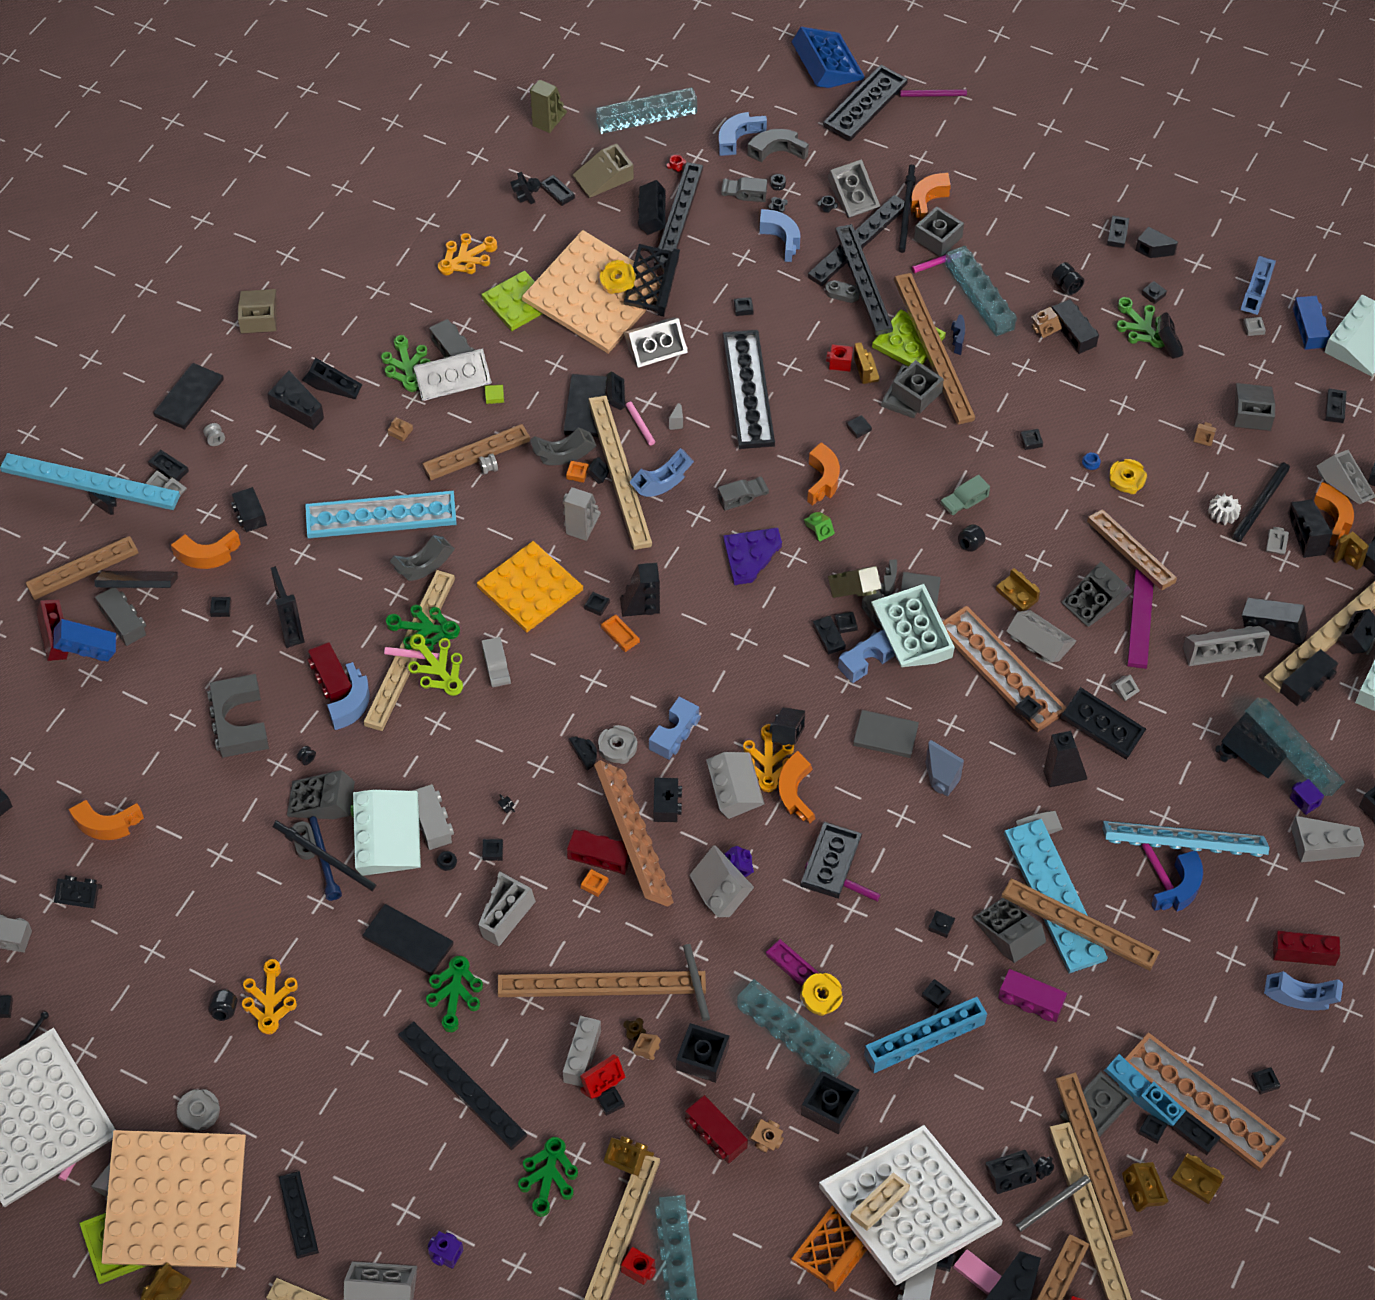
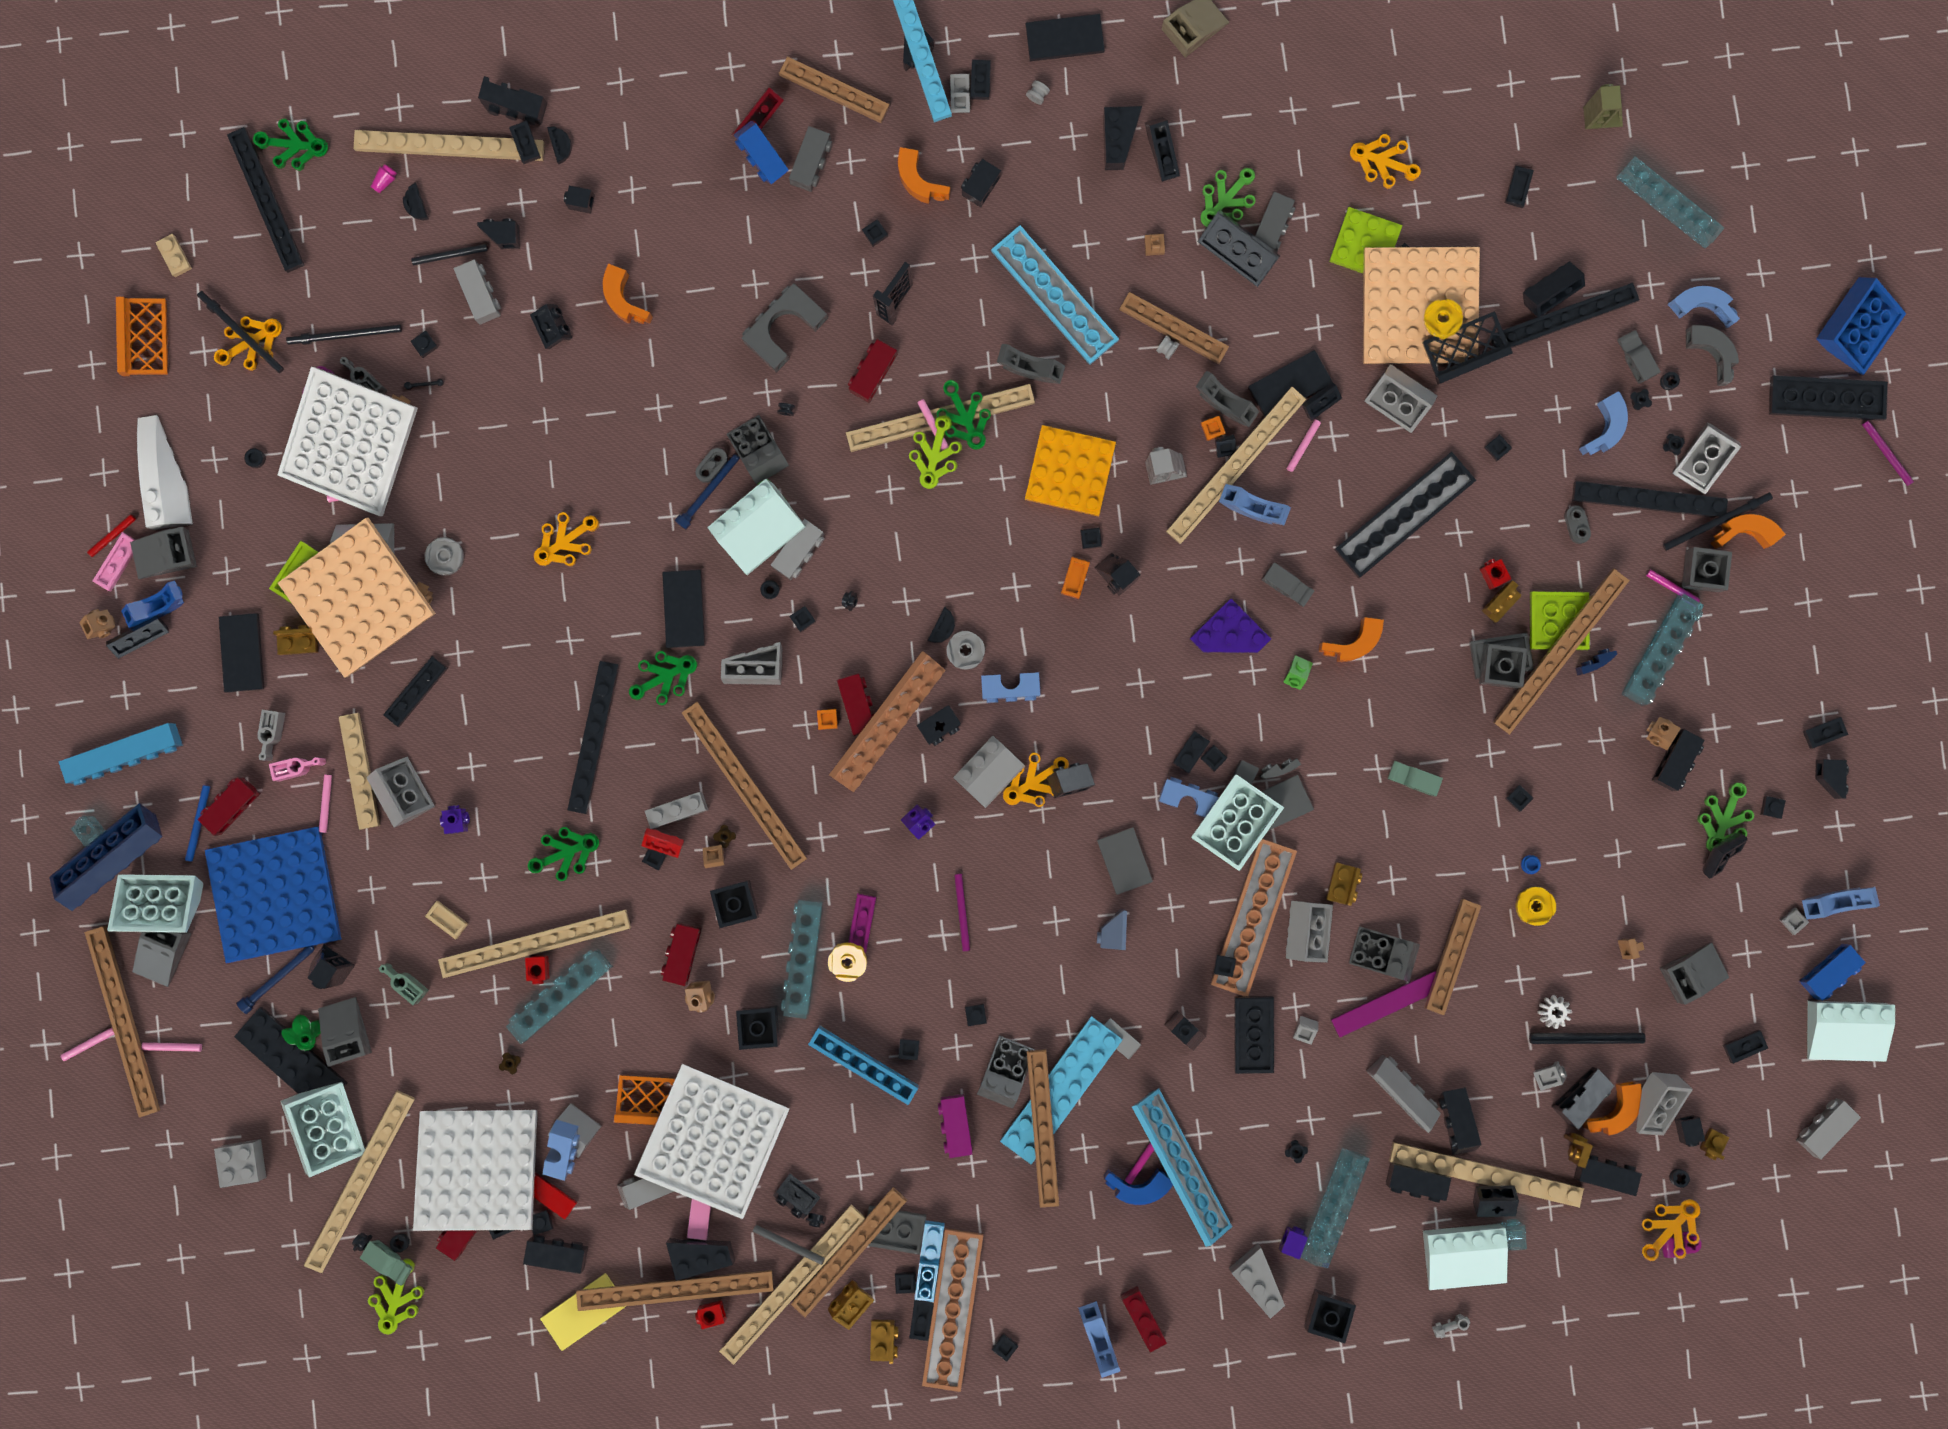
camera: 60 degrees right, 30 degrees up
black tile [94,571,178,588] -> none
black head [208,989,237,1021] -> none
black bar [273,821,377,892] -> none
medium blue arch [327,662,370,730] -> none
light grey piece [482,637,511,687] -> none
lime tile [485,385,504,404] -> none
black hips [510,172,541,204] -> none
dark tan slope [573,143,634,198] -> none
pearl gold bracket [603,1136,654,1176] -> none
red plate [667,155,686,172] -> none
light grey slope [669,403,683,430] -> none
dark grey bar [683,944,710,1021] -> none
light grey slope [690,845,754,917] -> none
orange arch [779,751,816,824] -> none
tile [800,822,862,899] -> none
olive wedge [828,566,882,598] -> none
black plate [835,224,893,335] -> none
black tile [847,415,872,438] -> none
tan plate [850,1172,910,1231] -> none
black head [958,524,986,552] -> none
black wheel [1052,262,1085,295] -> none
black wedge [1221,712,1288,779] -> none

